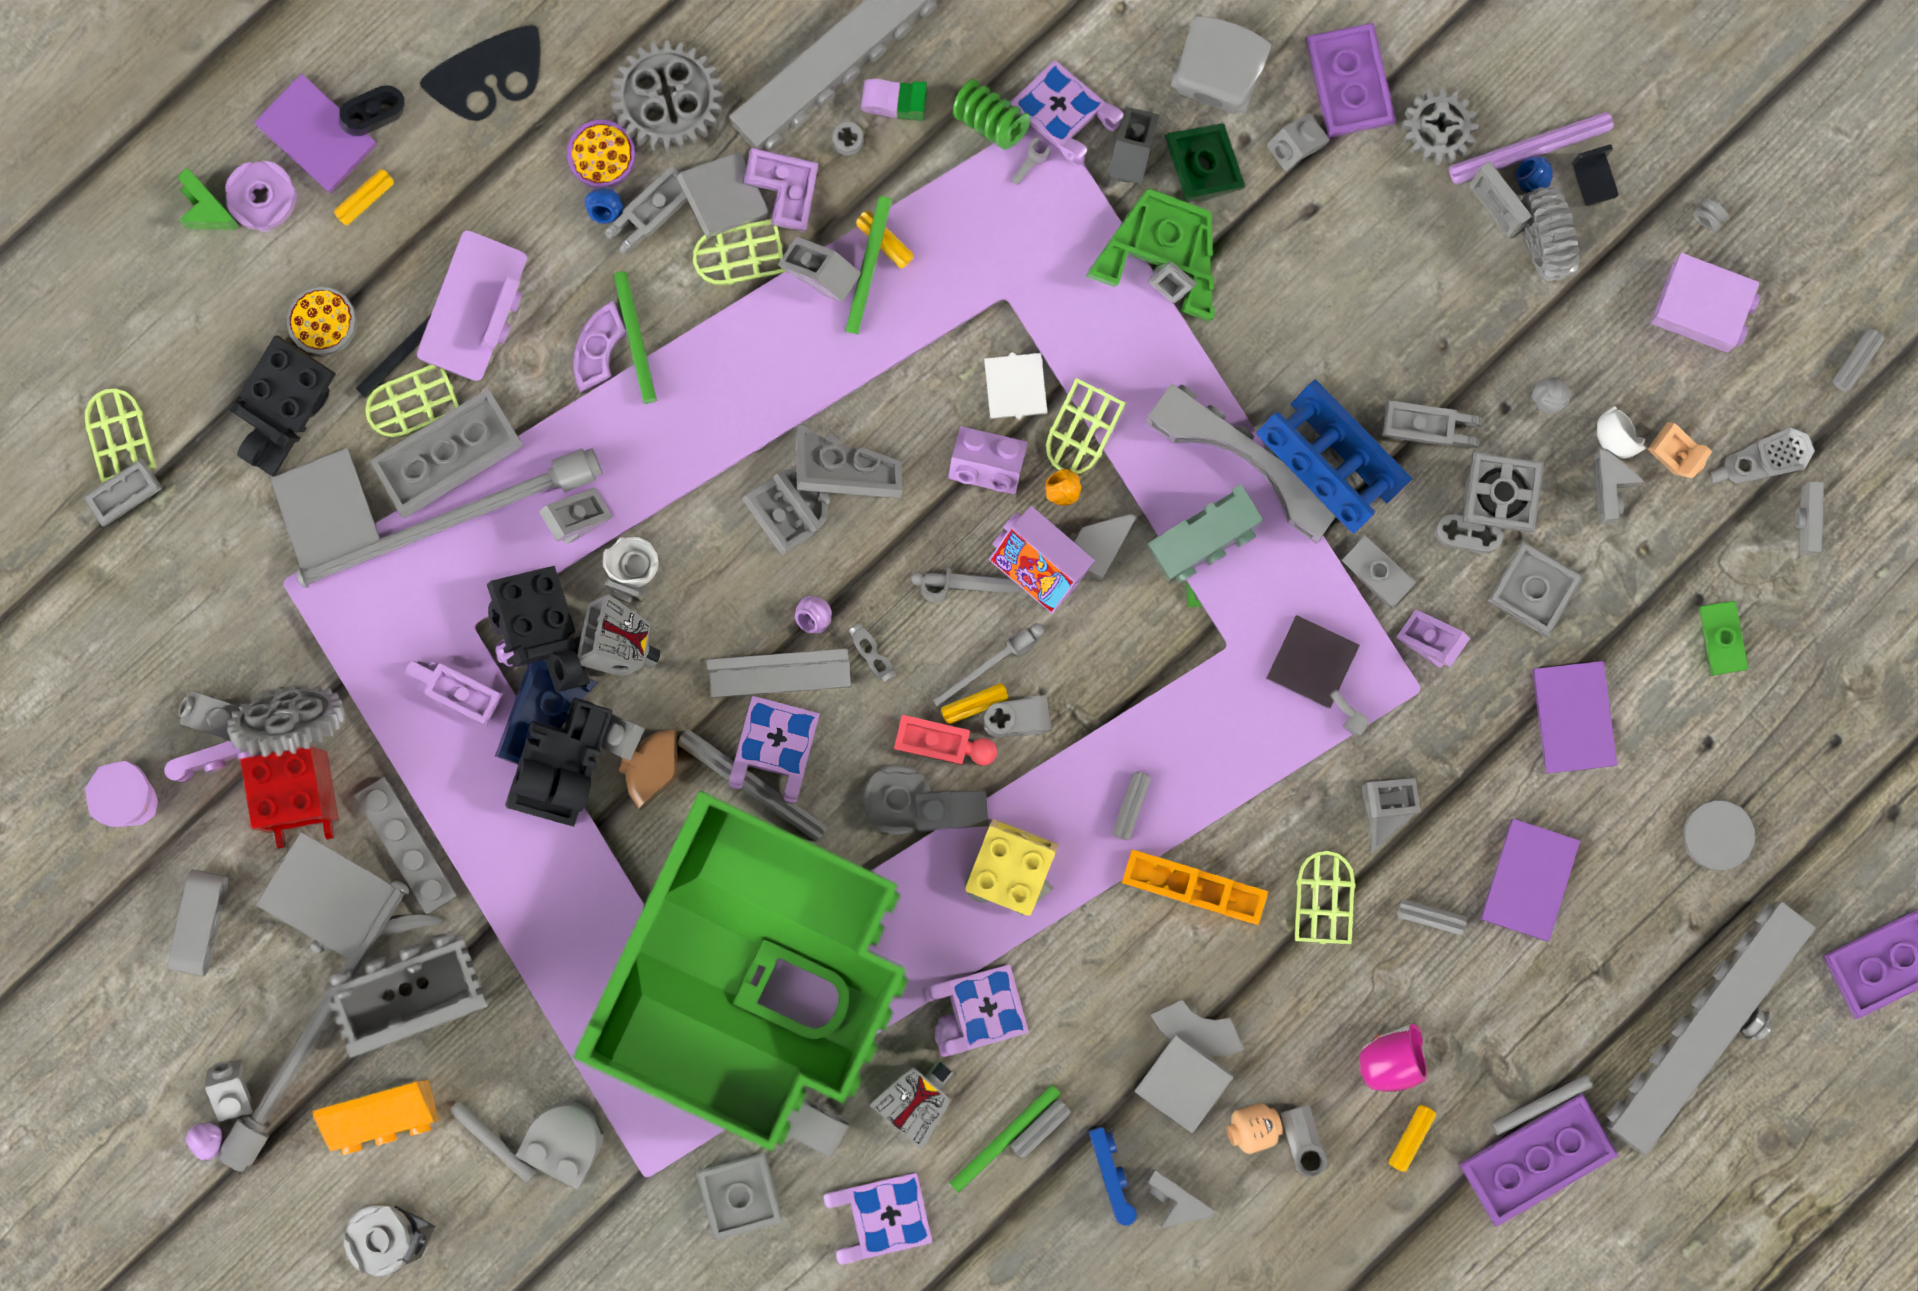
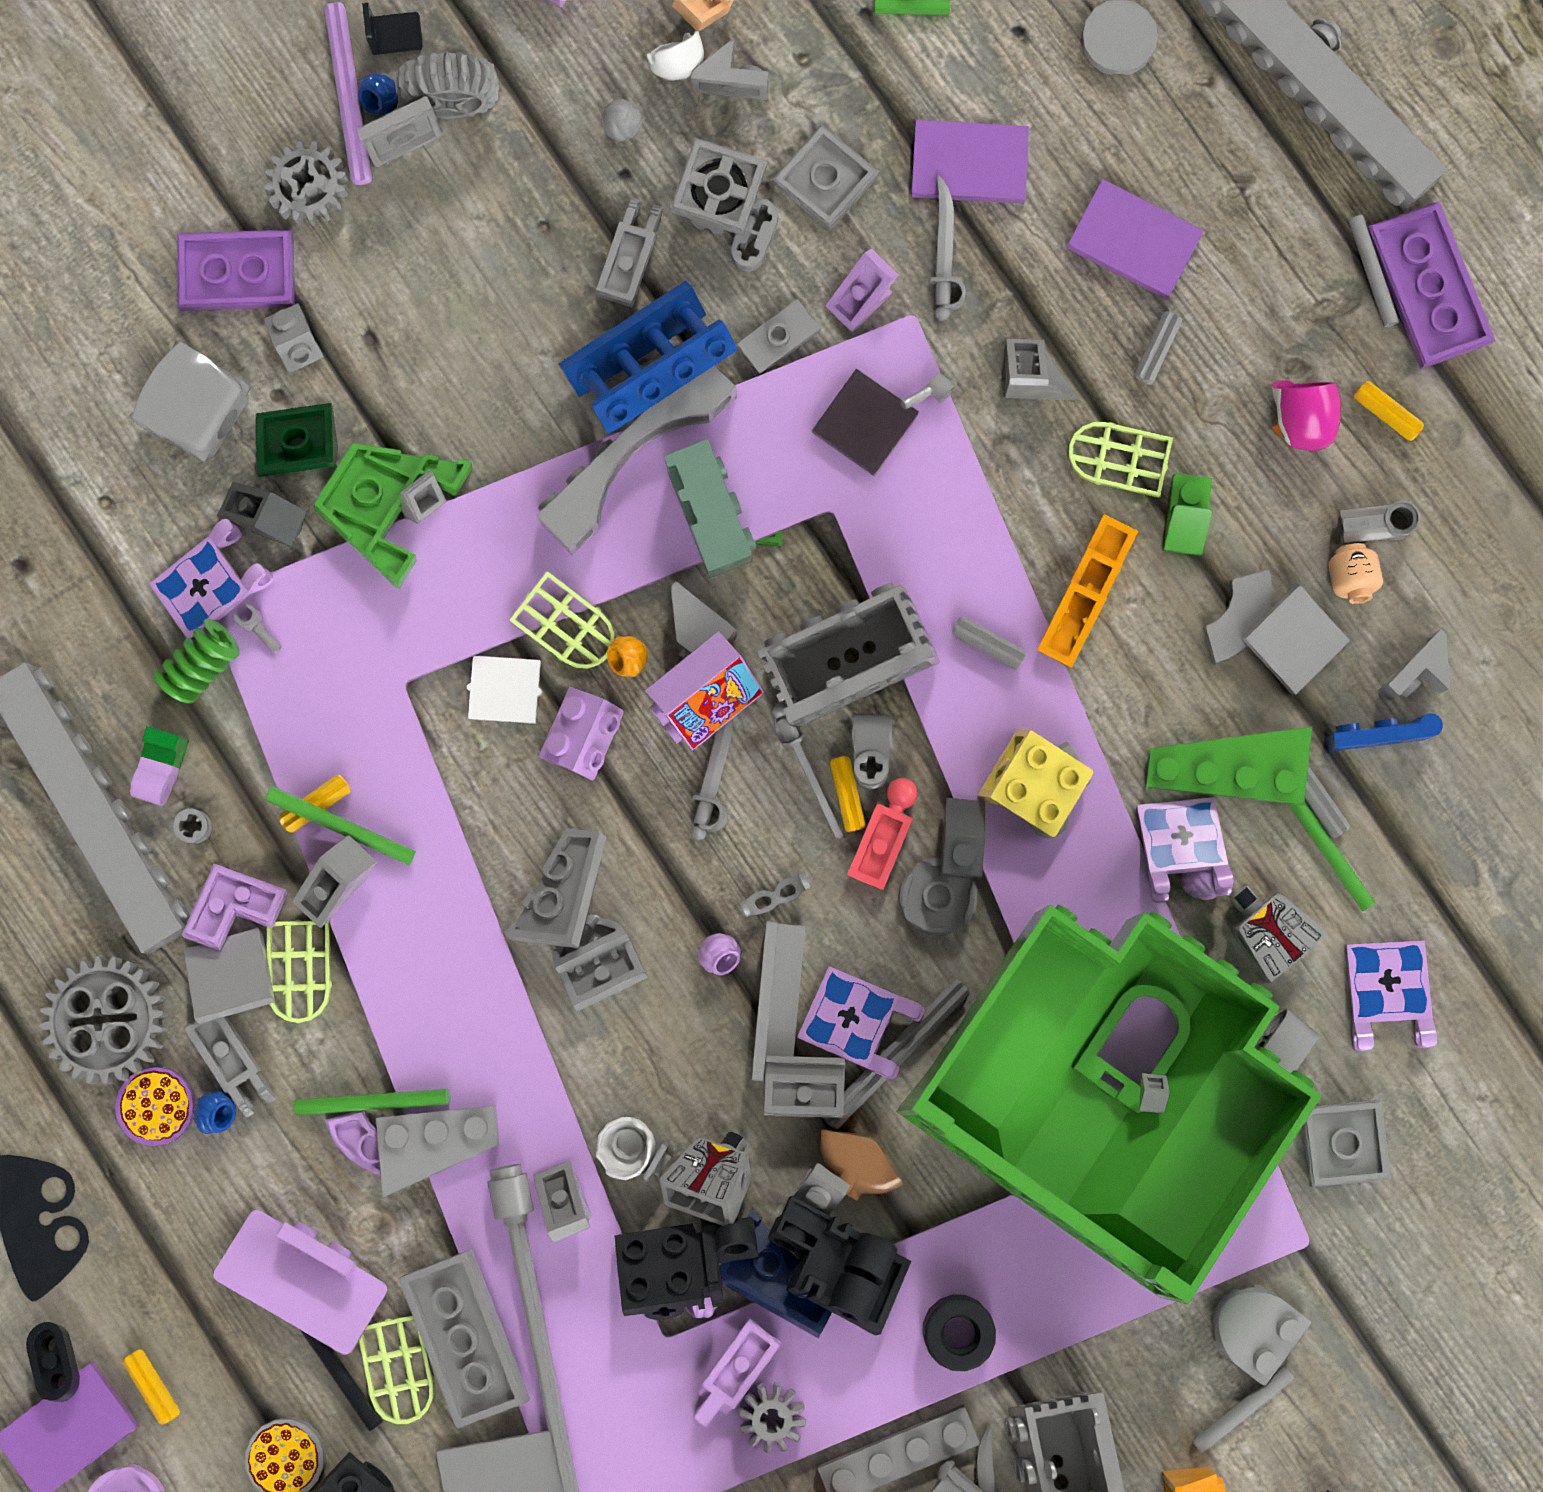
camera: 80 degrees left, 0 degrees up
none -> light grey wing [376,1105,500,1198]
none -> light grey gear [738,1382,806,1453]
none -> light grey piece [757,582,940,727]
none -> light grey plate [764,1056,845,1118]
none -> black tyre [923,1294,996,1371]
none -> light grey sword [929,175,966,321]
none -> light grey piece [1139,1073,1170,1113]
none -> bright green wing [1146,727,1312,805]
none -> bright green slope [1163,473,1213,556]

